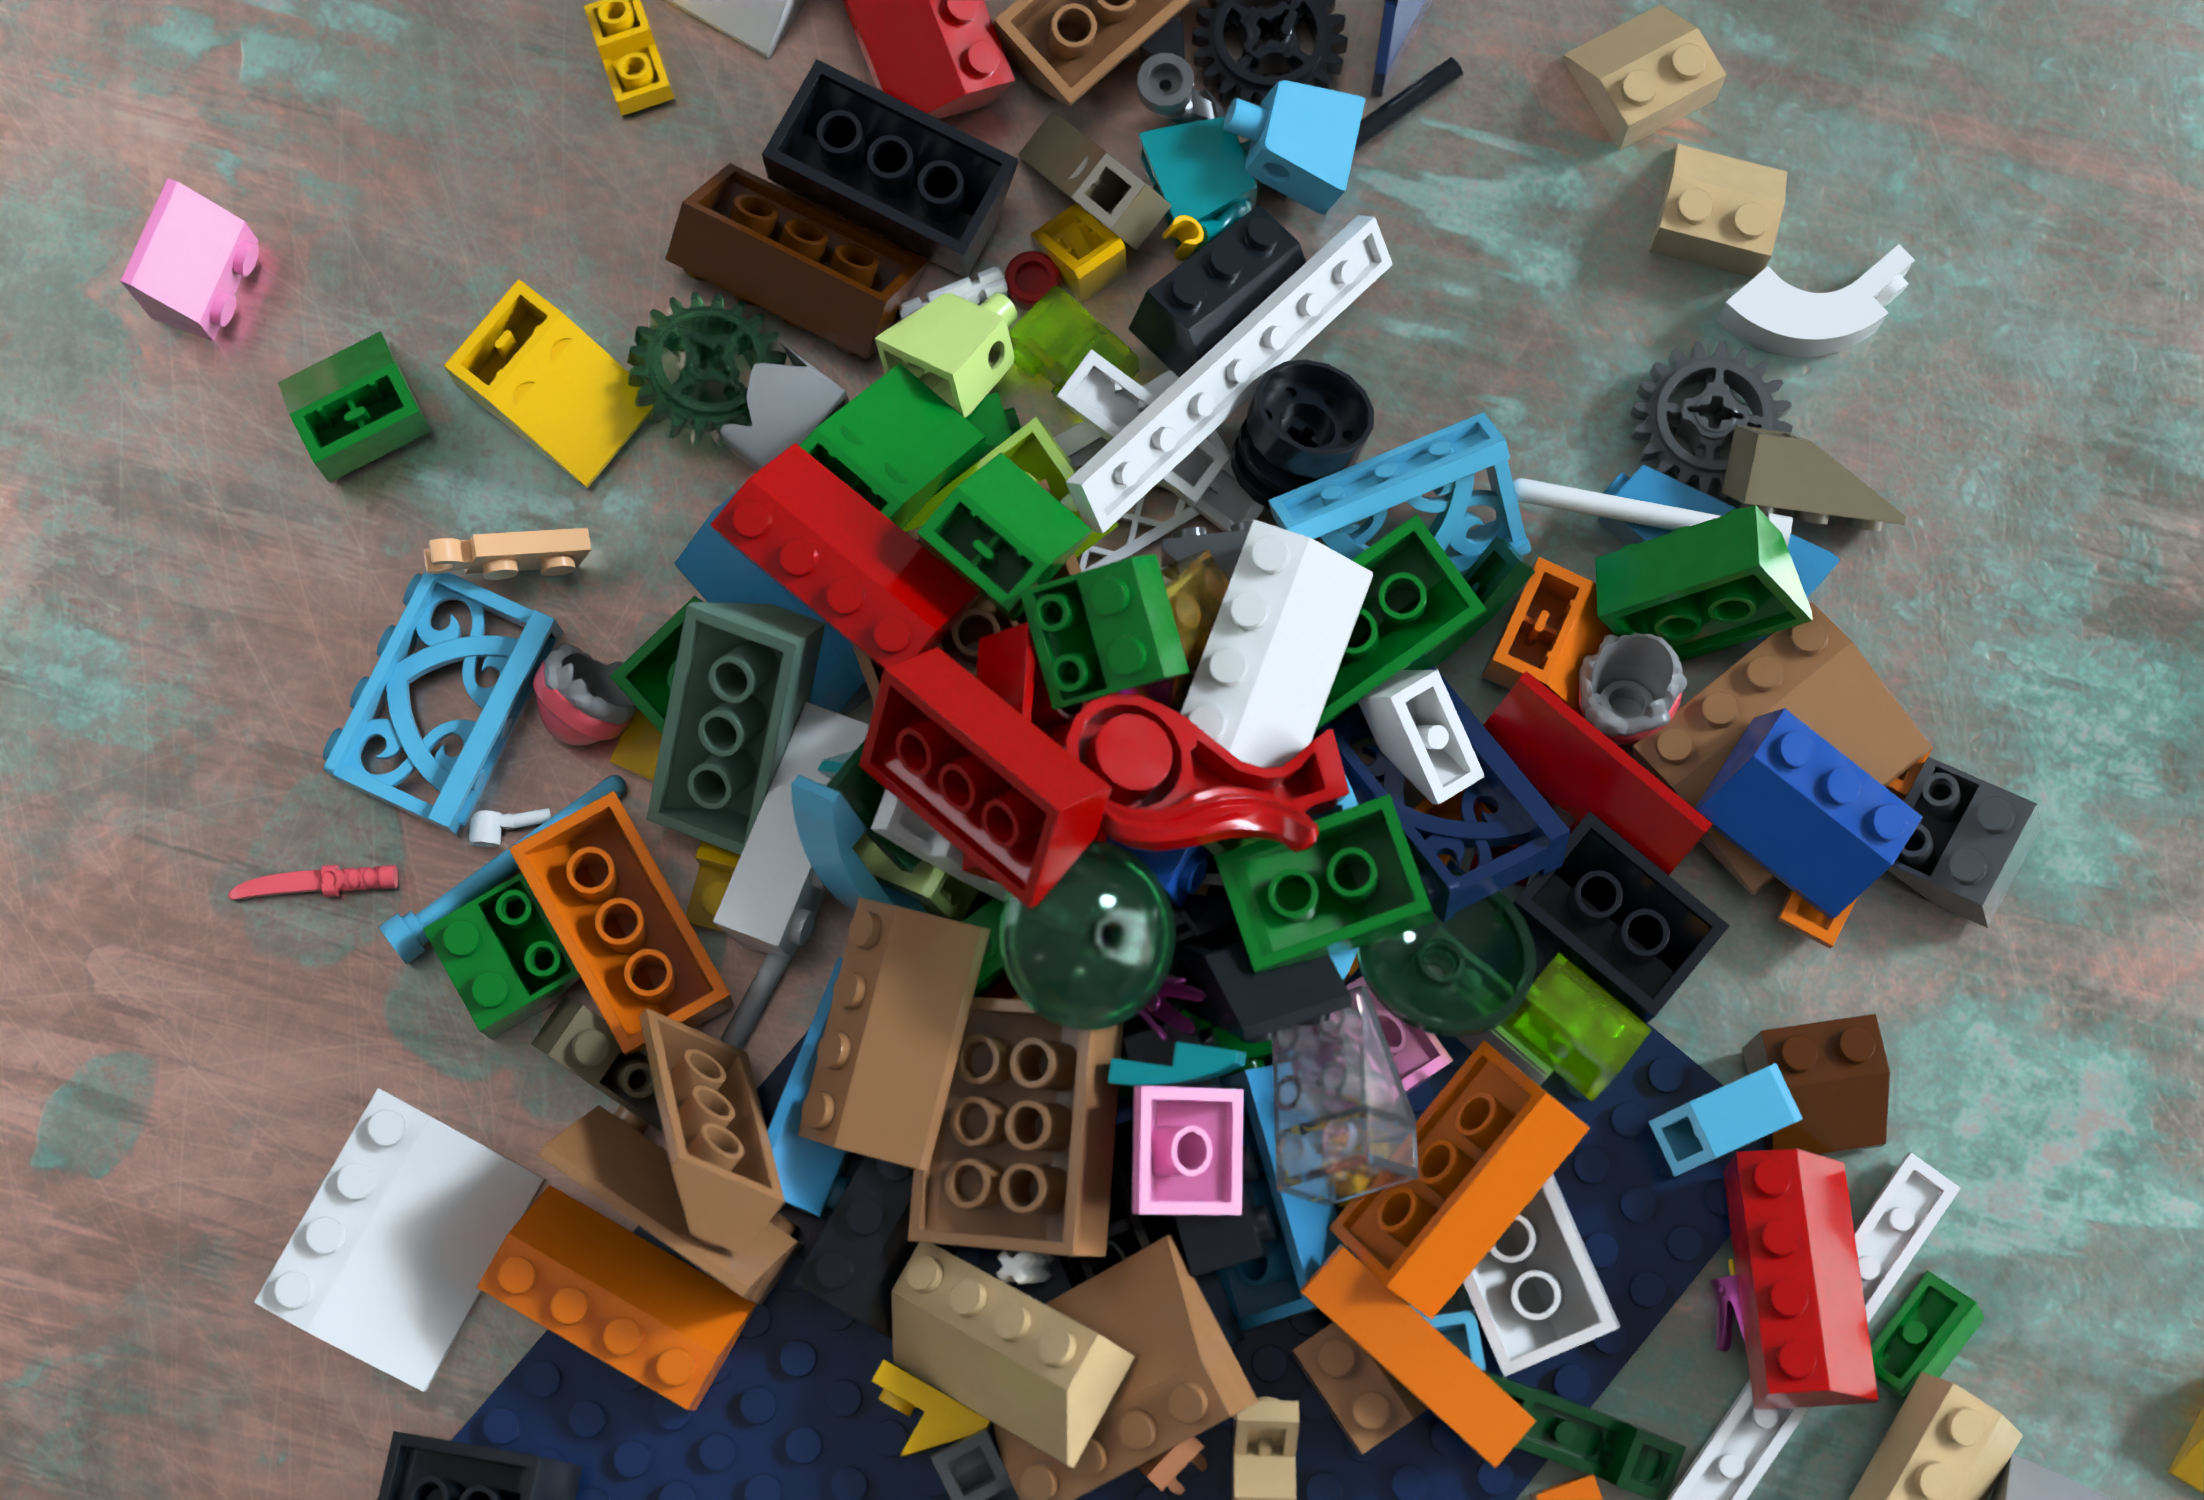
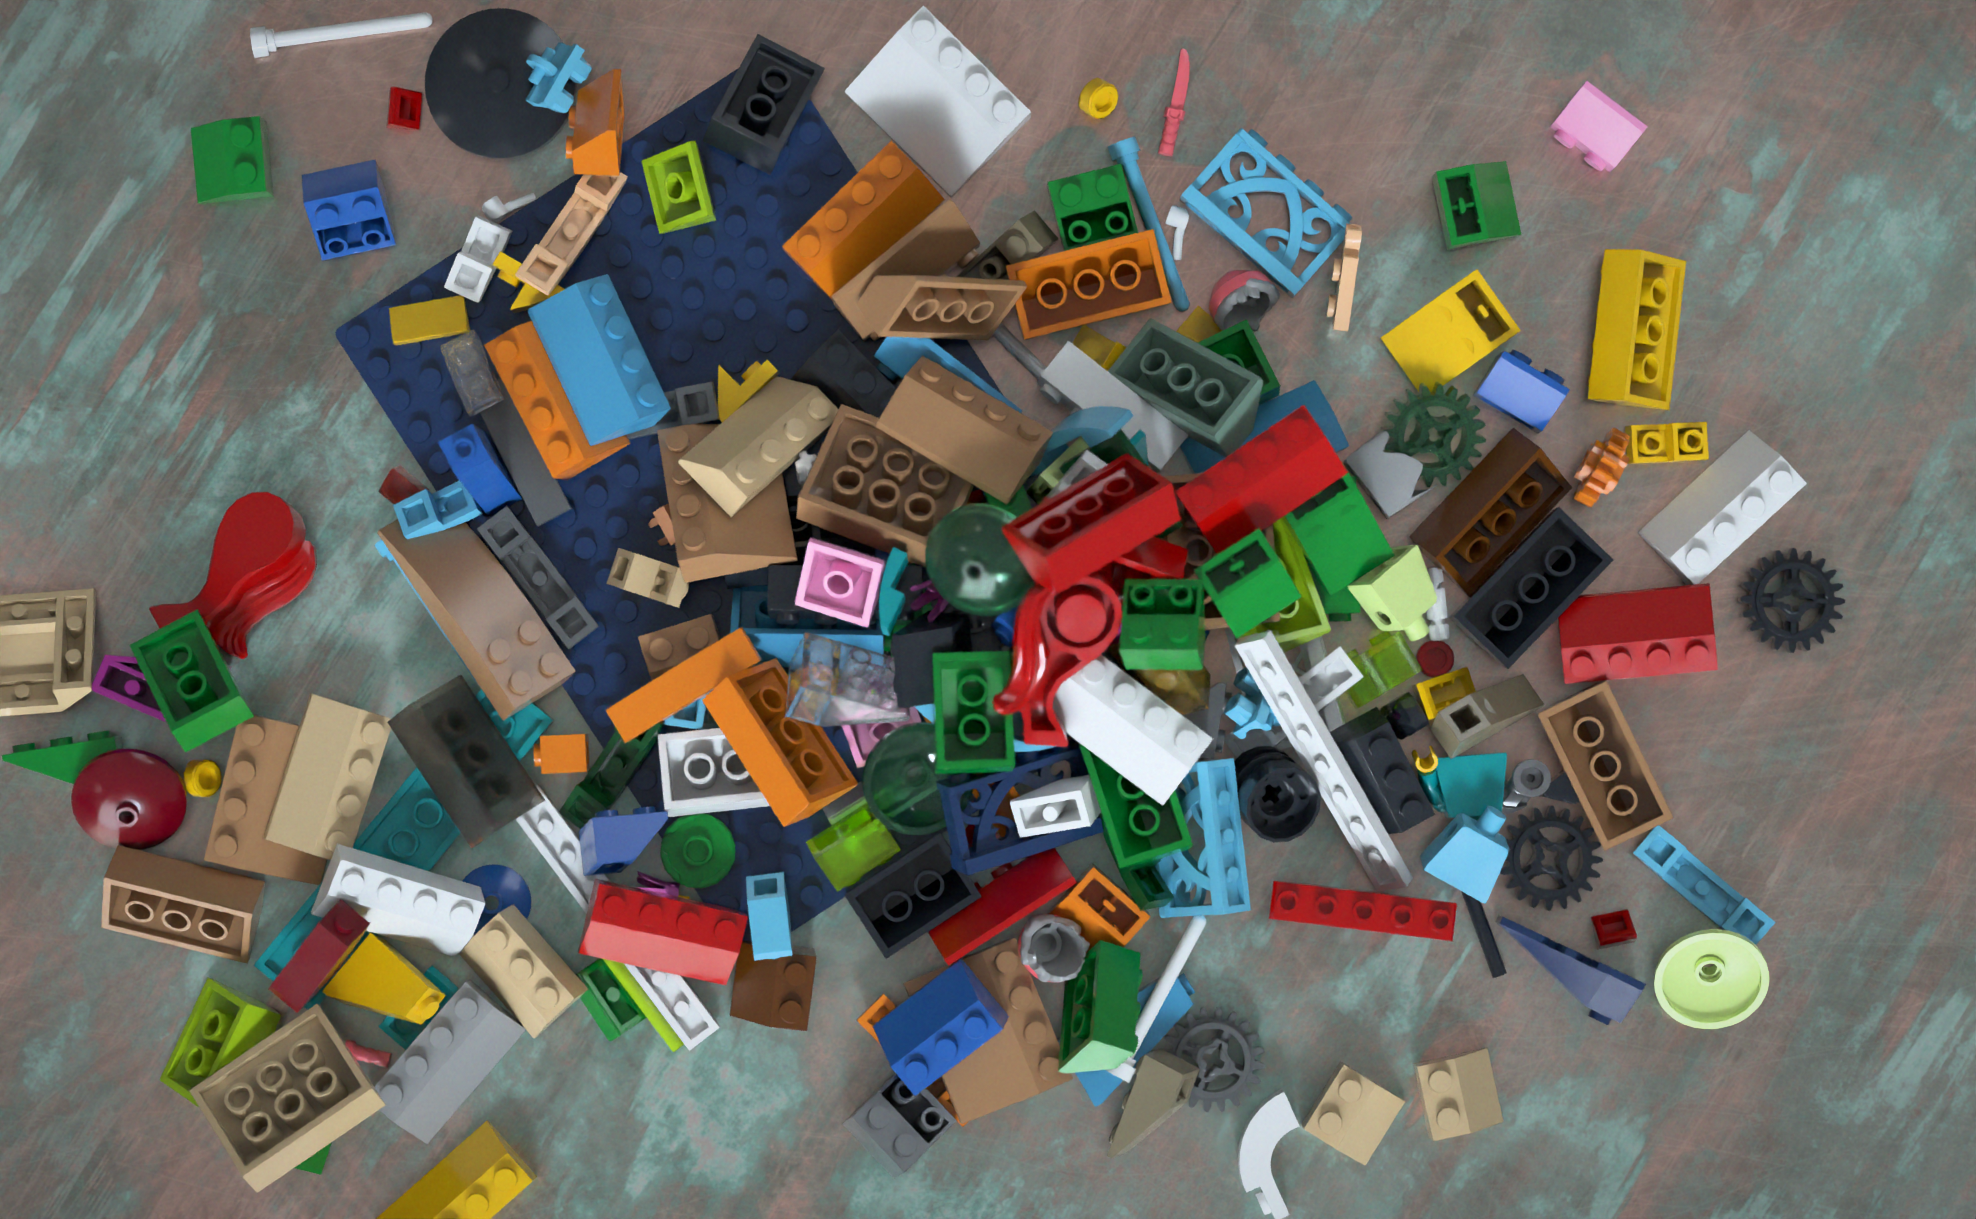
camera: 105 degrees right, 10 degrees up
none -> blue slope [578,807,668,876]
none -> lime bar [582,931,684,1052]
none -> green tile [660,814,736,889]
none -> yellow tile [1078,78,1118,119]
none -> medium azure hips [1224,666,1280,740]
none -> red slope [1269,881,1457,941]
none -> black rock [1380,692,1429,740]
none -> slope [1473,349,1570,434]
none -> orange gear [1573,427,1630,507]
none -> yellow slope [1588,249,1686,410]

